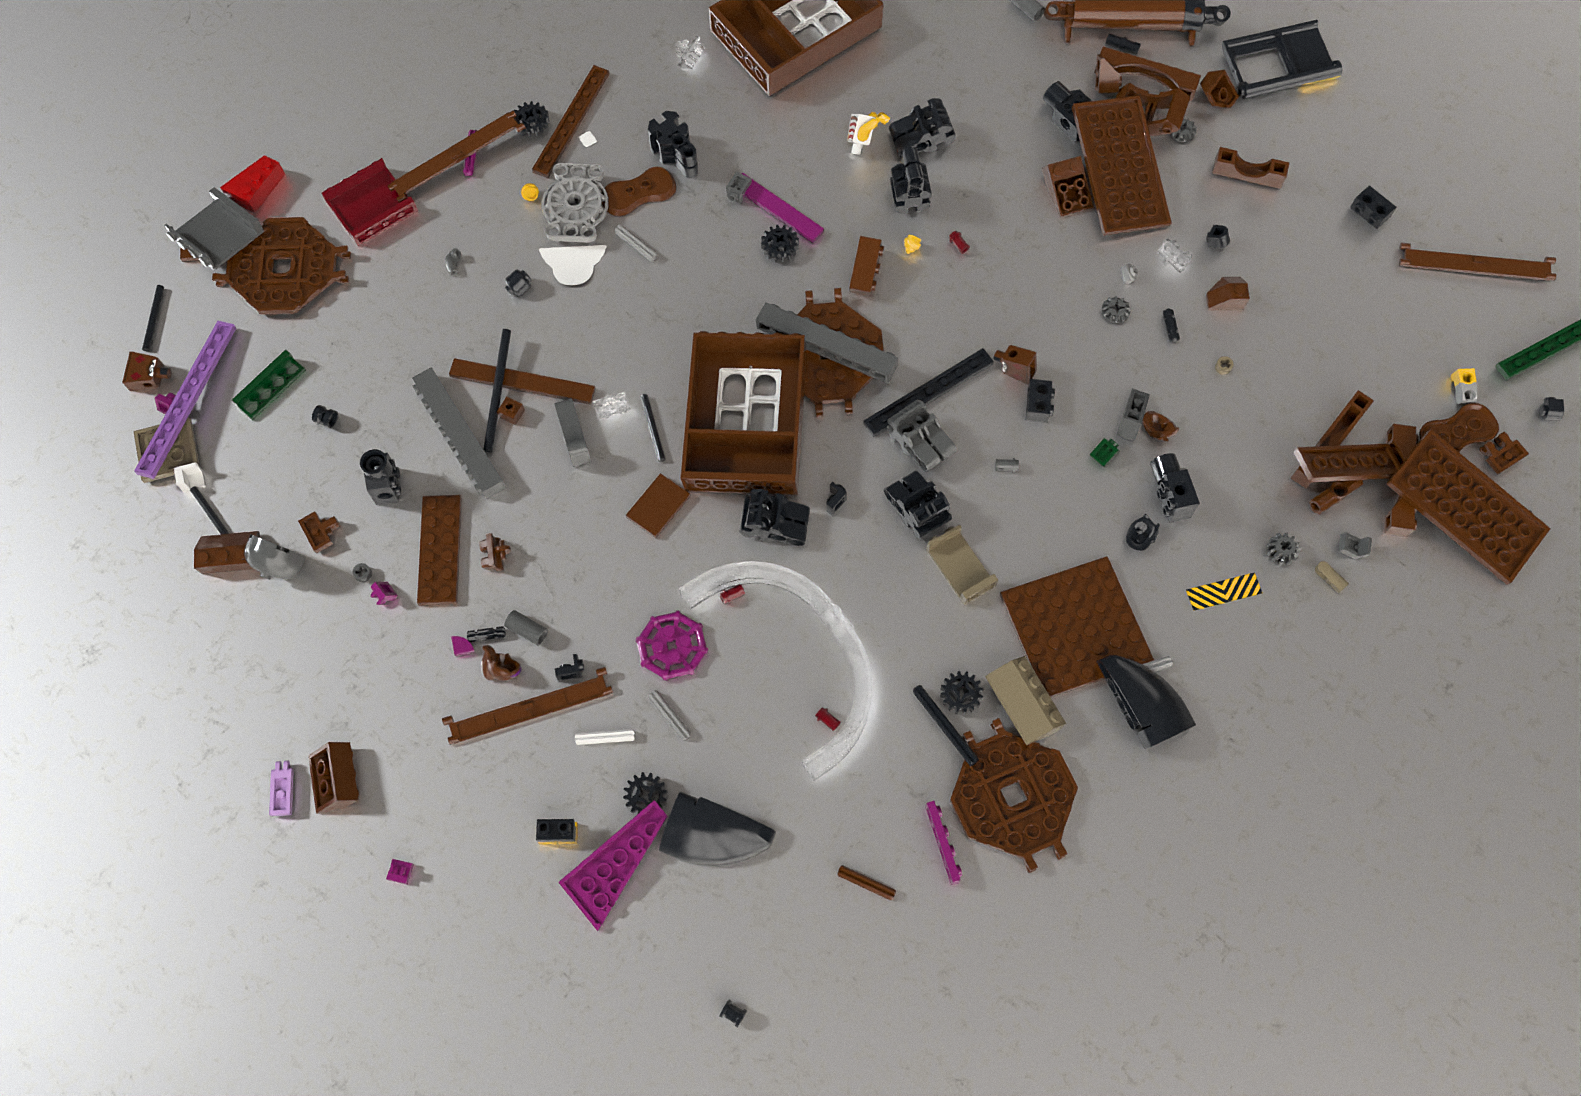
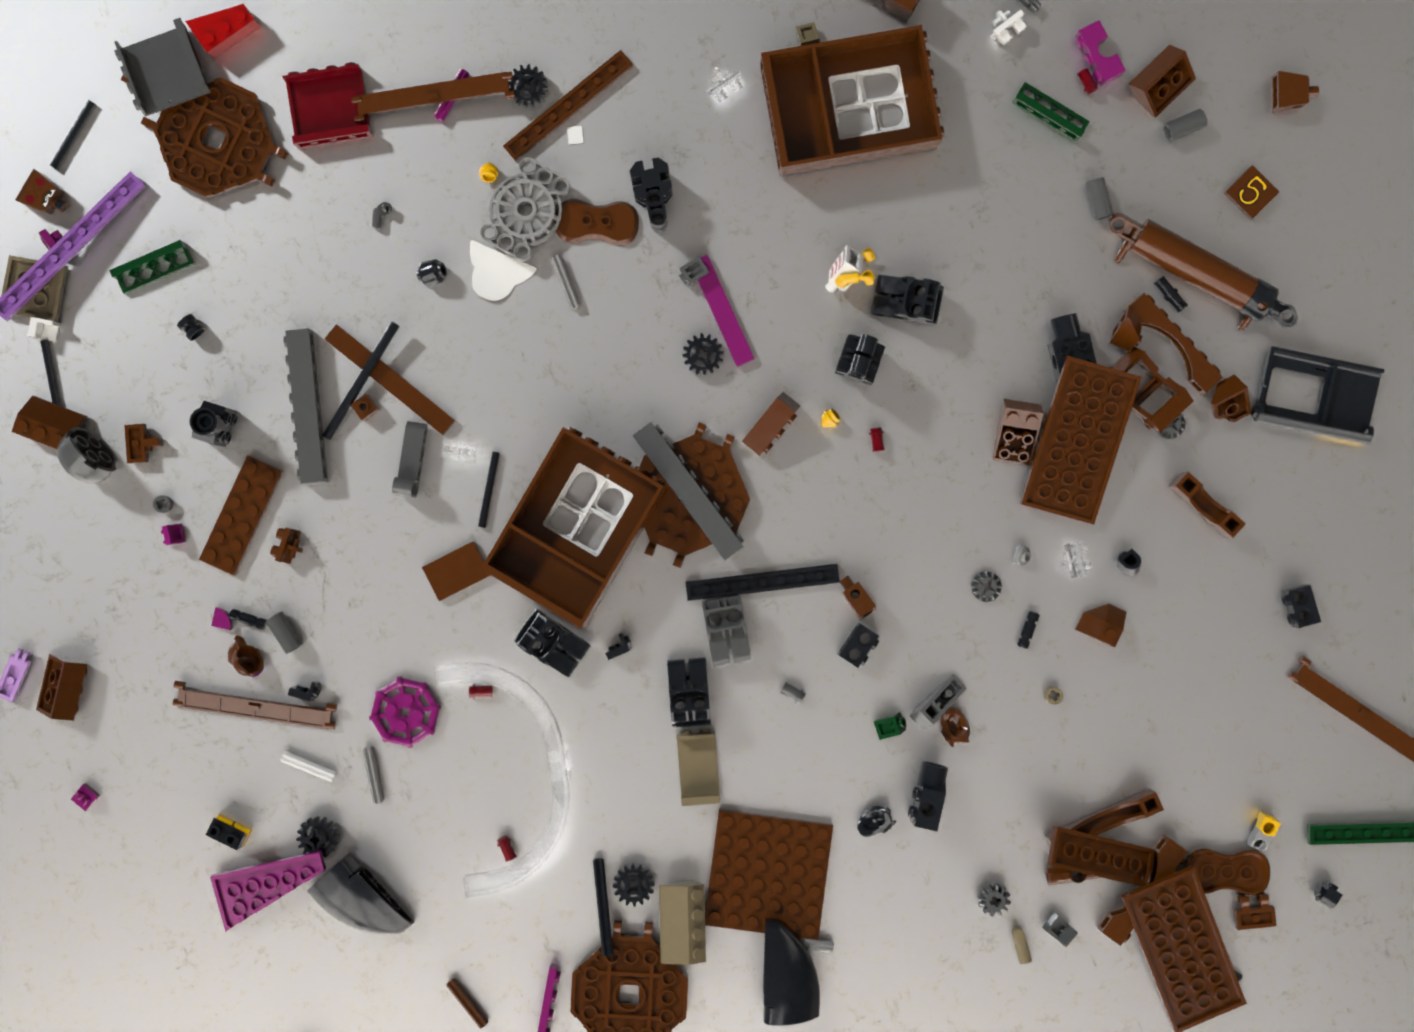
camera: 25 degrees right, 20 degrees up
sticker [1186,572,1263,611] -> none

